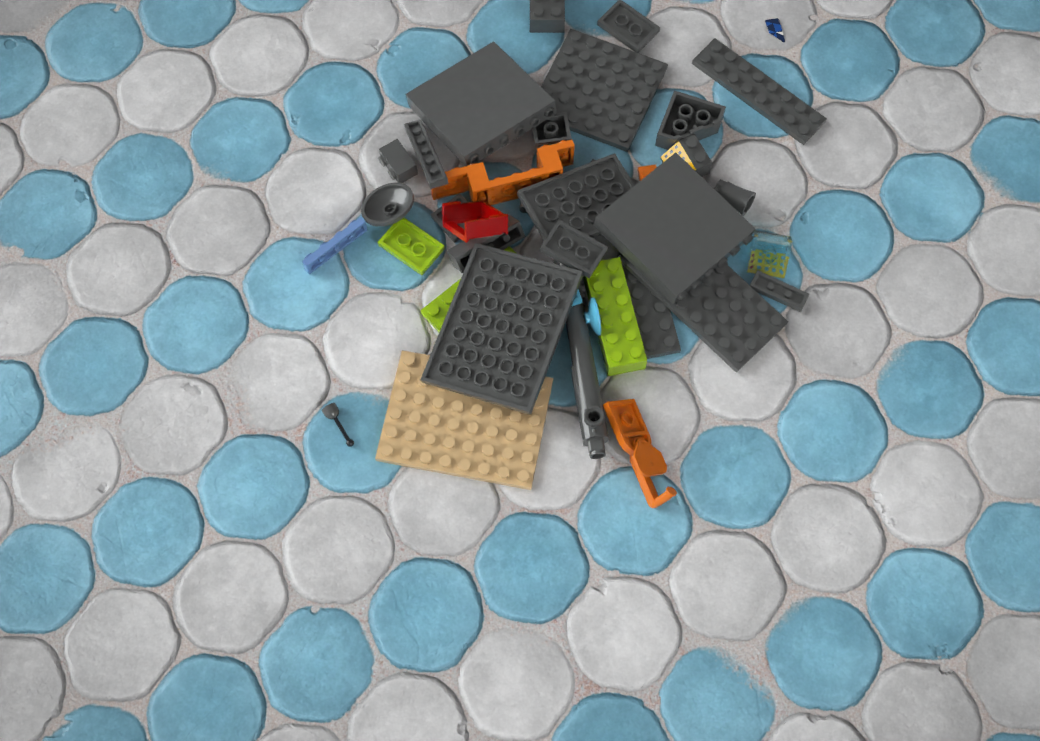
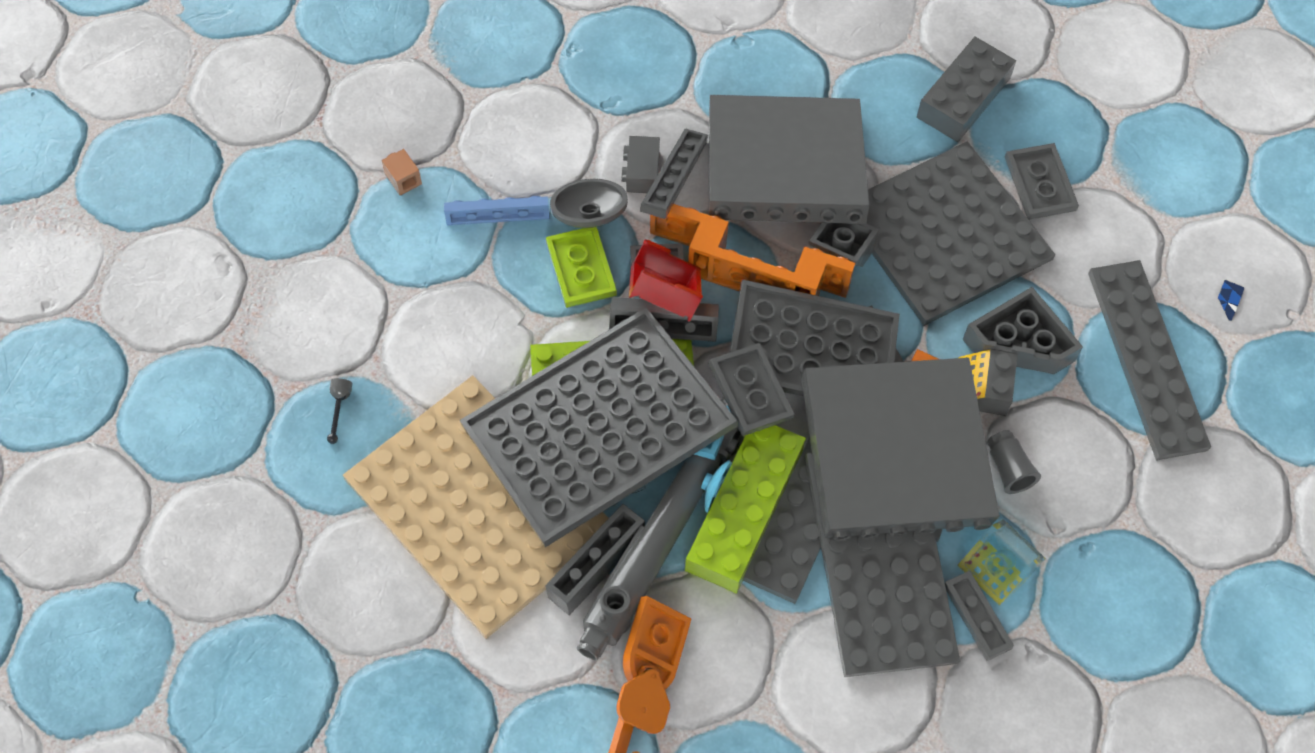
camera: 35 degrees right, 5 degrees down
none -> nougat brick [381,149,422,196]
none -> dark grey brick [545,504,645,616]

